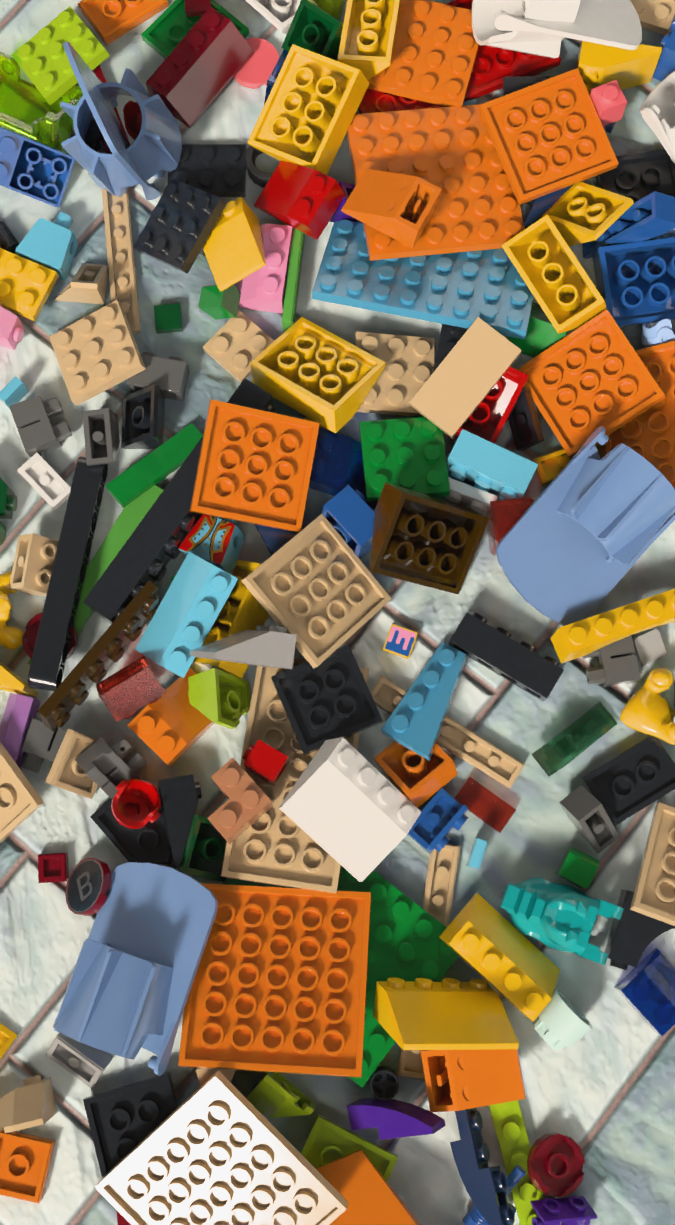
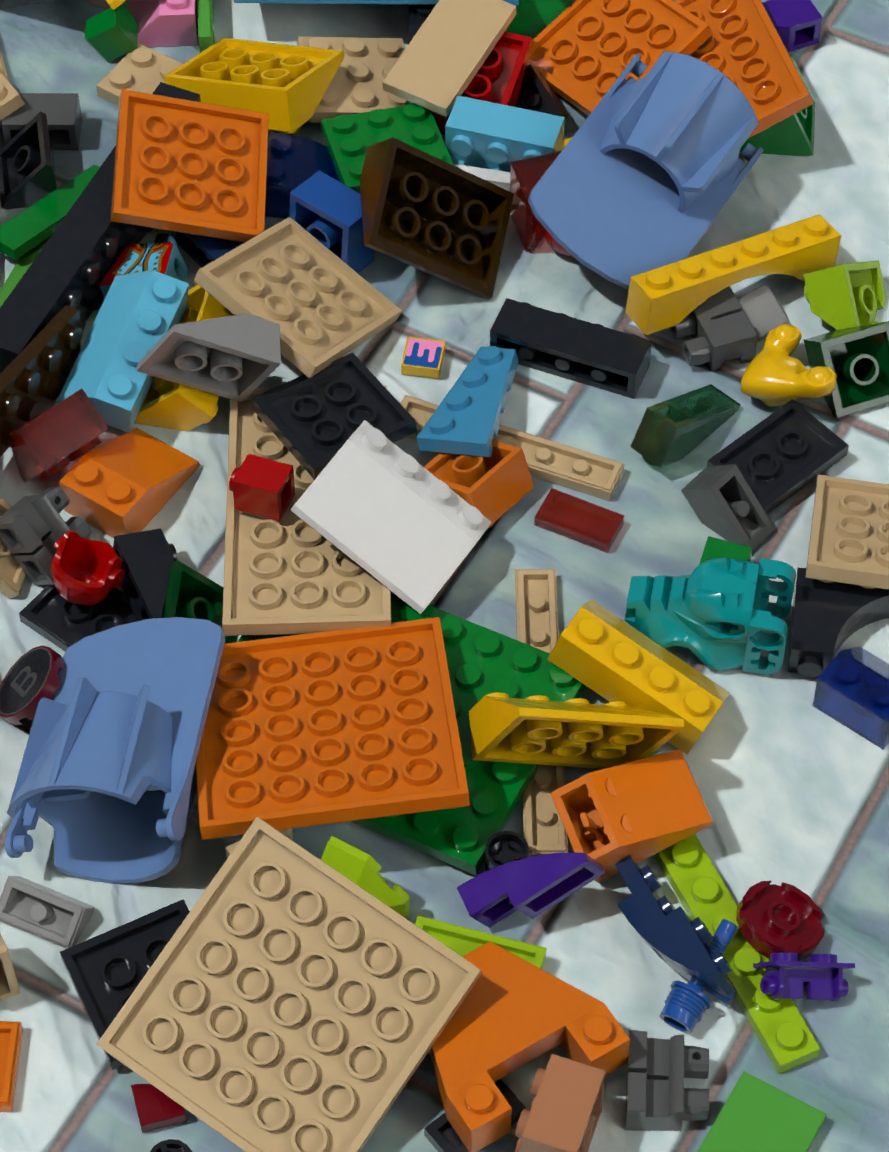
camera: 15 degrees left, 25 degrees down
dark green tile [154,303,183,334] -> none
lime slope [188,668,251,729] -> none
nougat brick [208,758,273,845] -> none
blue bracket [407,788,468,854] -> none
medium azure tile [466,838,488,869] -> none
light aqua piece [532,988,592,1050] -> none

